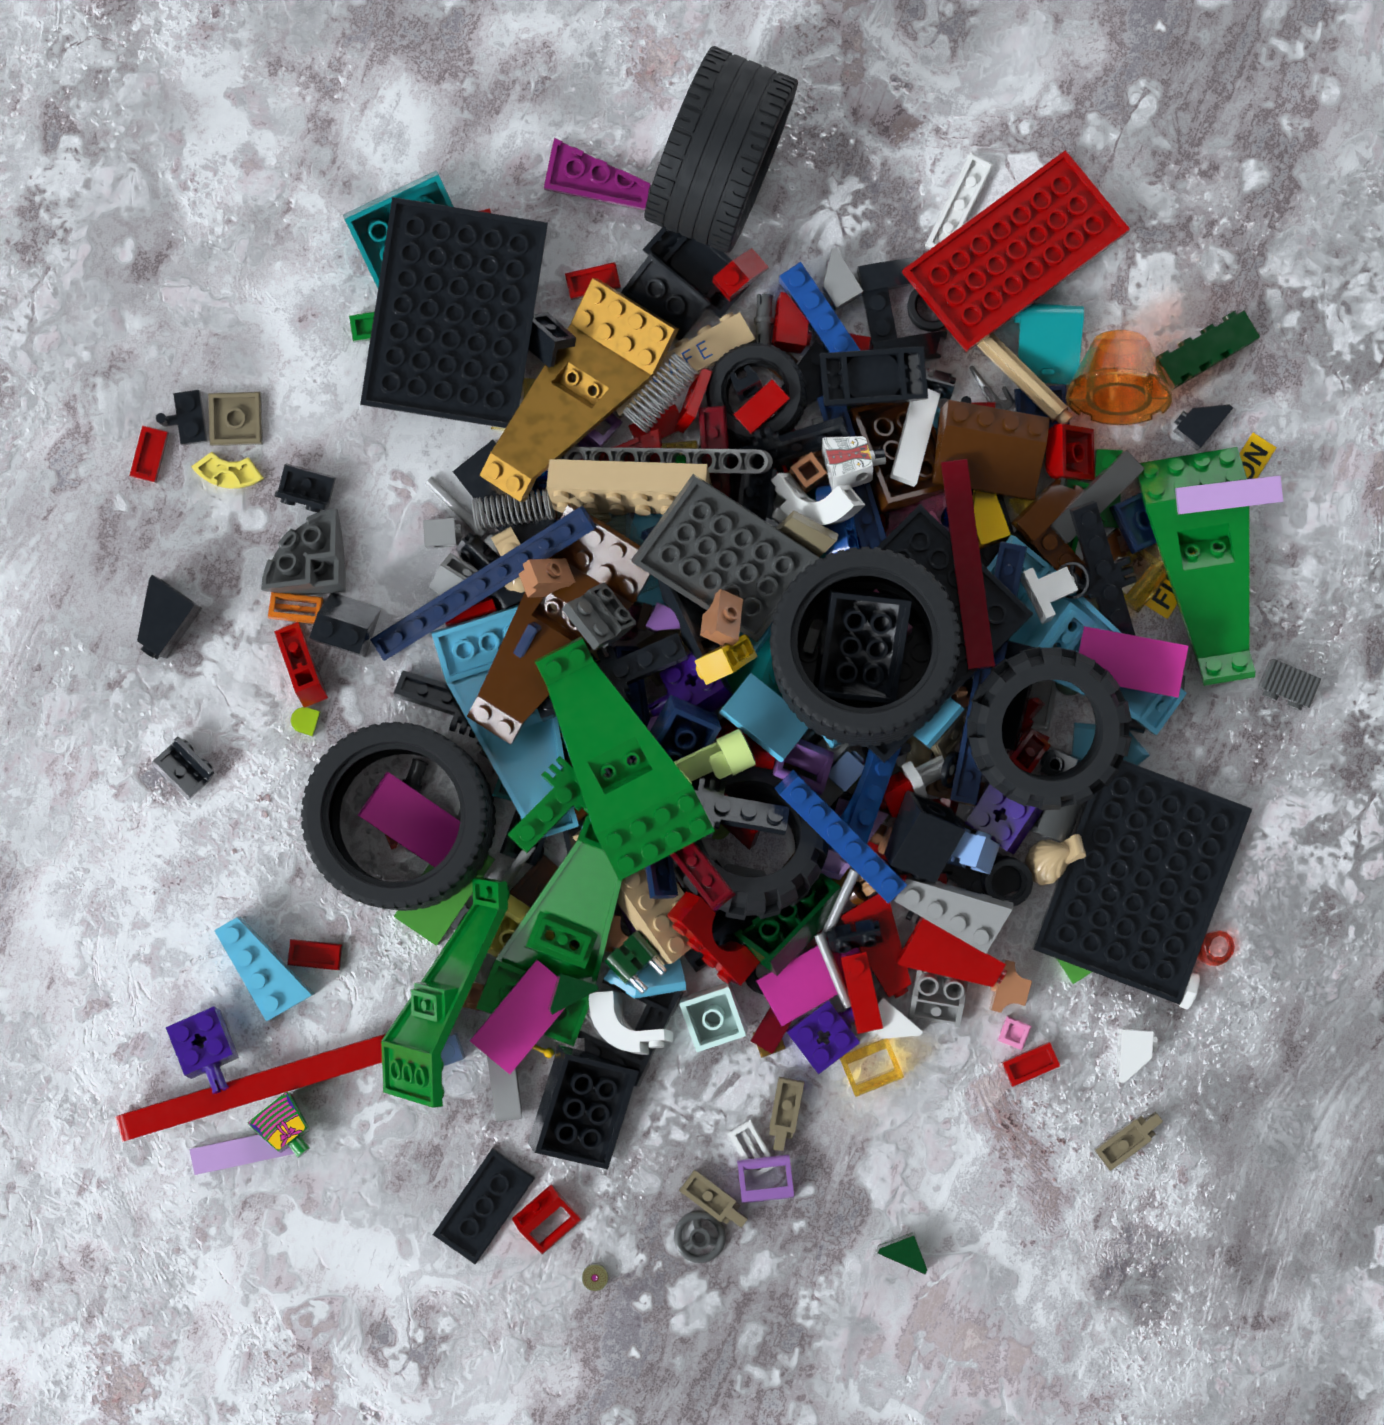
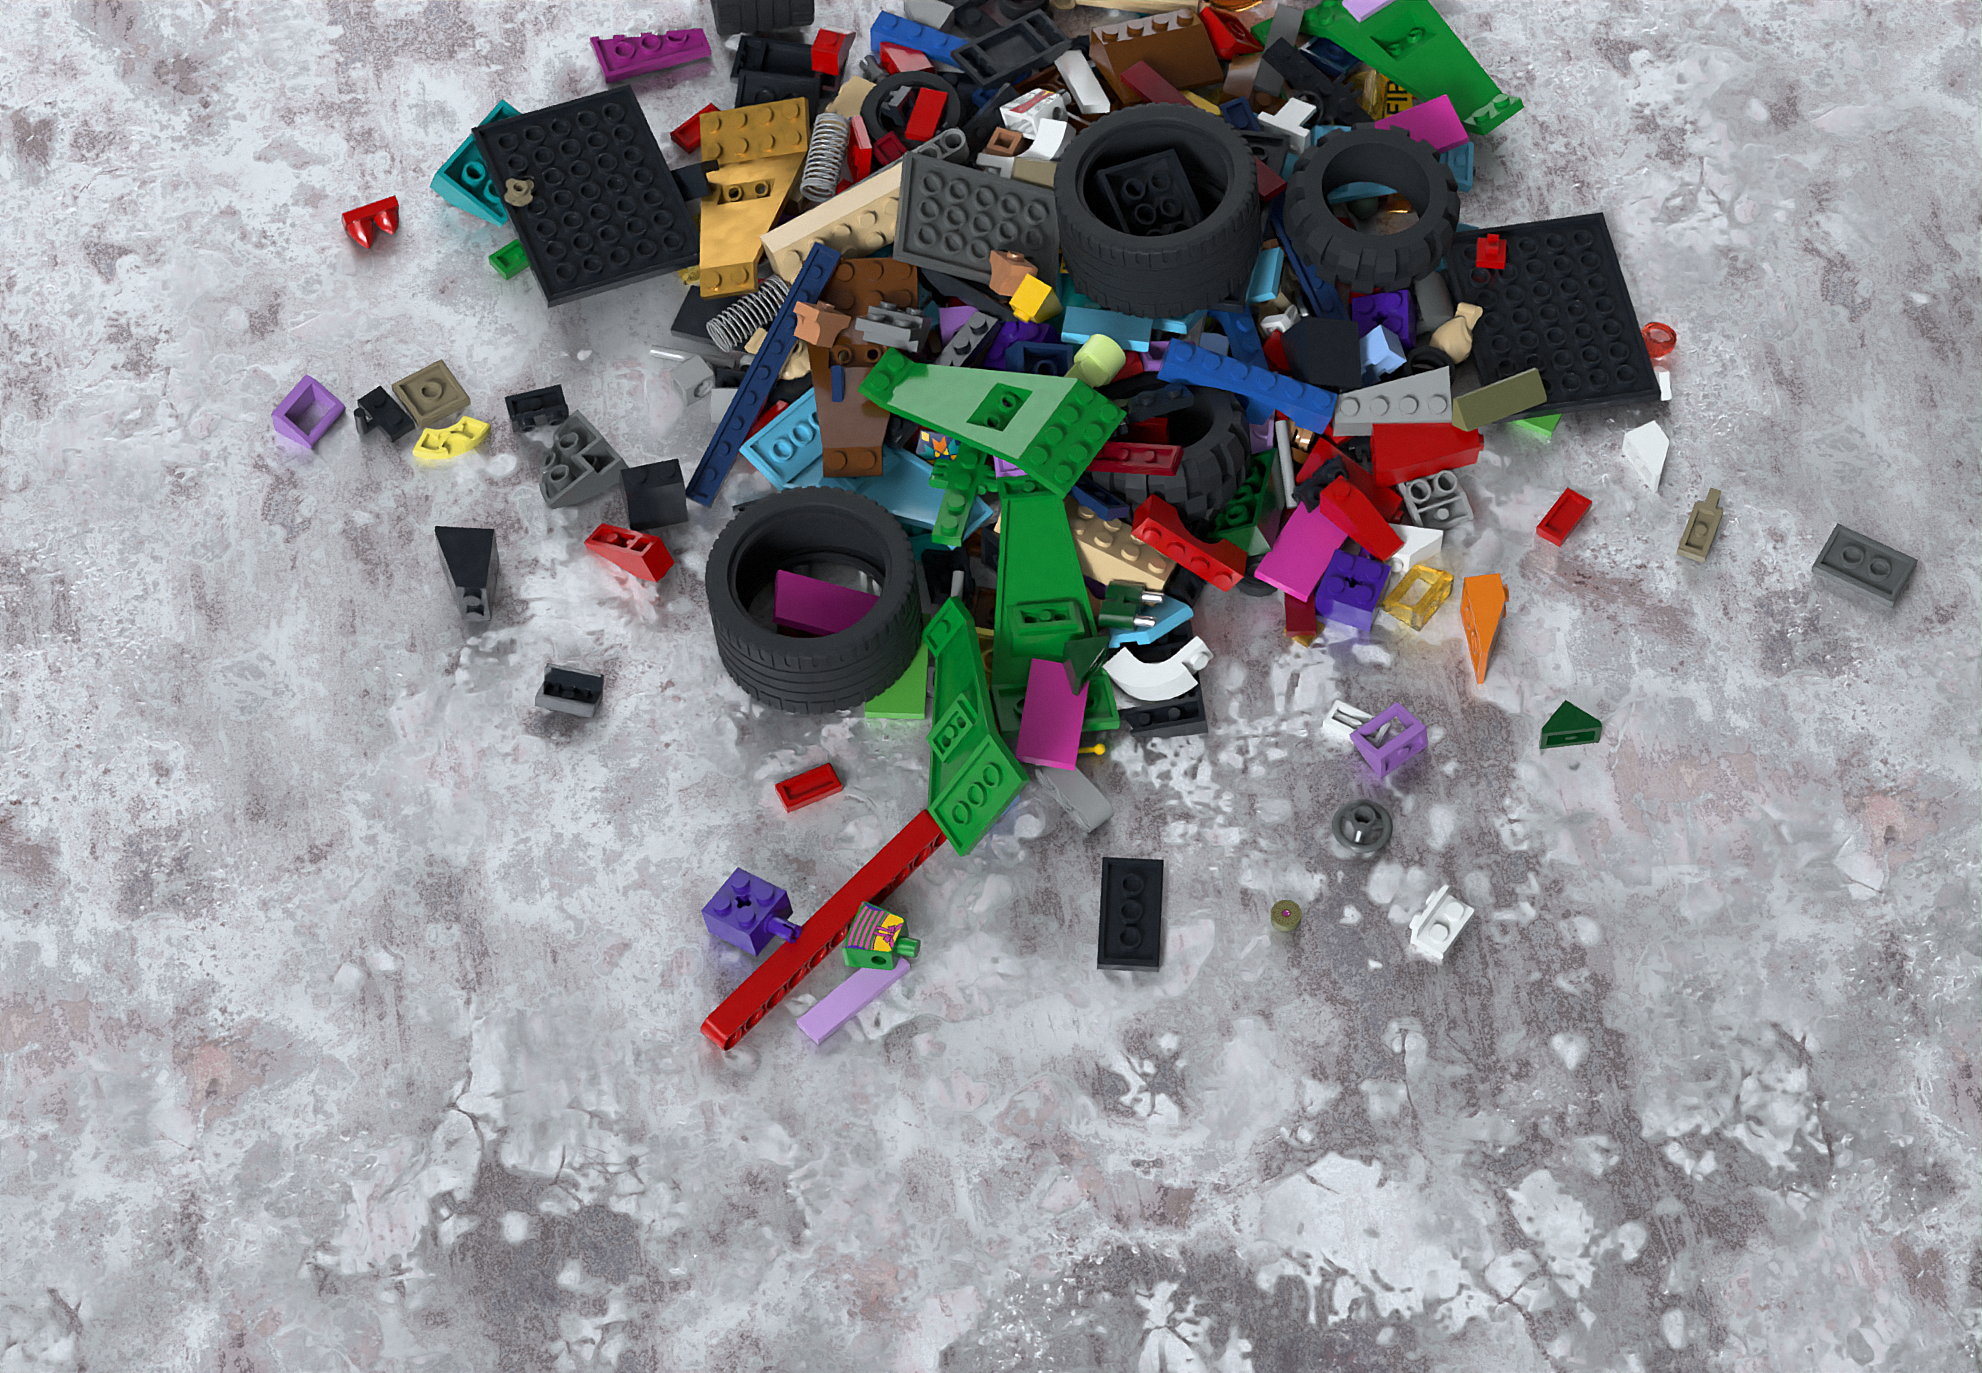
camera: 30 degrees left, 30 degrees down
red tile [129,426,169,483] -> none
medium azure wedge [214,917,315,1022] -> none
orange tile [268,592,324,624] -> none
lime tile [291,707,321,736] -> none
red tile [512,1184,582,1254] -> none
black slope [528,1045,639,1170] -> none
light aqua brick [679,982,748,1052] -> none
dark tan hinge [679,1169,748,1228] -> none
dark tan hinge [769,1077,804,1151] -> none
light grey bar [814,932,851,1009] -> none
nougat brick [989,959,1032,1013] -> none
bright pink tile [997,1016,1032,1050] -> none
dark grey brick [1258,659,1321,711] -> none
none -> medium lavender tile [271,374,346,449]
none -> red tile [341,195,399,249]
none -> dark tan plate [504,178,534,206]
none -> white bracket [1409,883,1475,960]
none -> olive slope [1452,368,1547,432]
none -> orange slope [1460,573,1509,684]
none -> red tile [1476,234,1506,269]
none -> dark grey tile [1811,523,1918,608]

